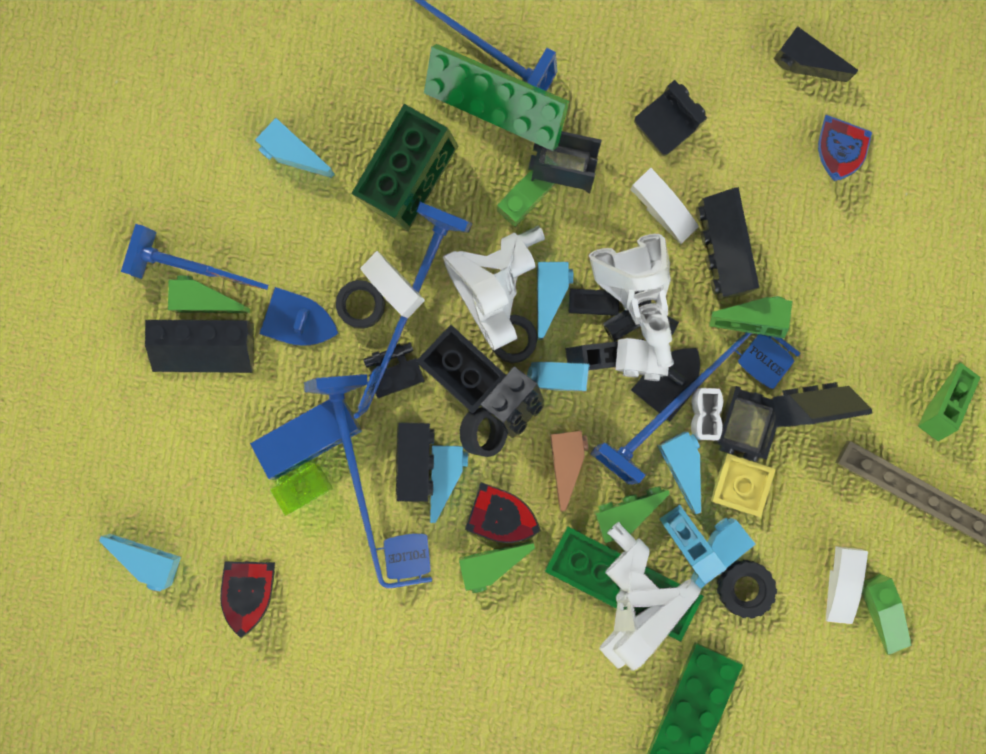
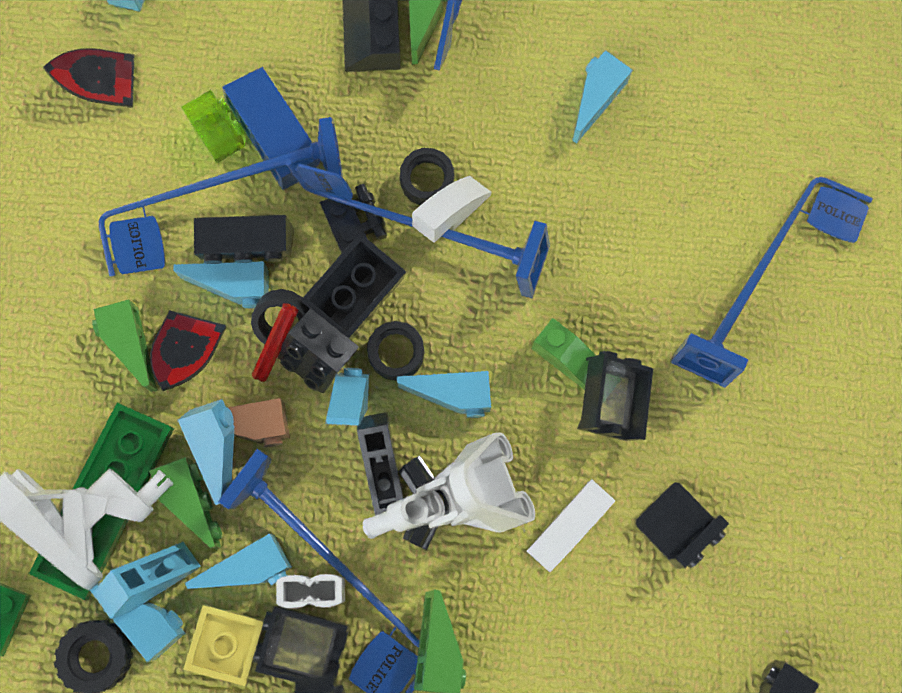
camera: 85 degrees right, 10 degrees down
blue shield [260,287,339,346] -> none
dark green brick [351,104,458,231] -> none
green plate [424,44,570,151] -> none
white connector [443,225,545,350] -> none
black tile [568,288,619,316] -> none
white brick [616,338,669,381] -> none
black shield [631,348,700,422] -> none
black slope [696,187,760,300] -> none
none -> medium azure slope [178,399,235,505]
none -> red axle [252,303,298,382]

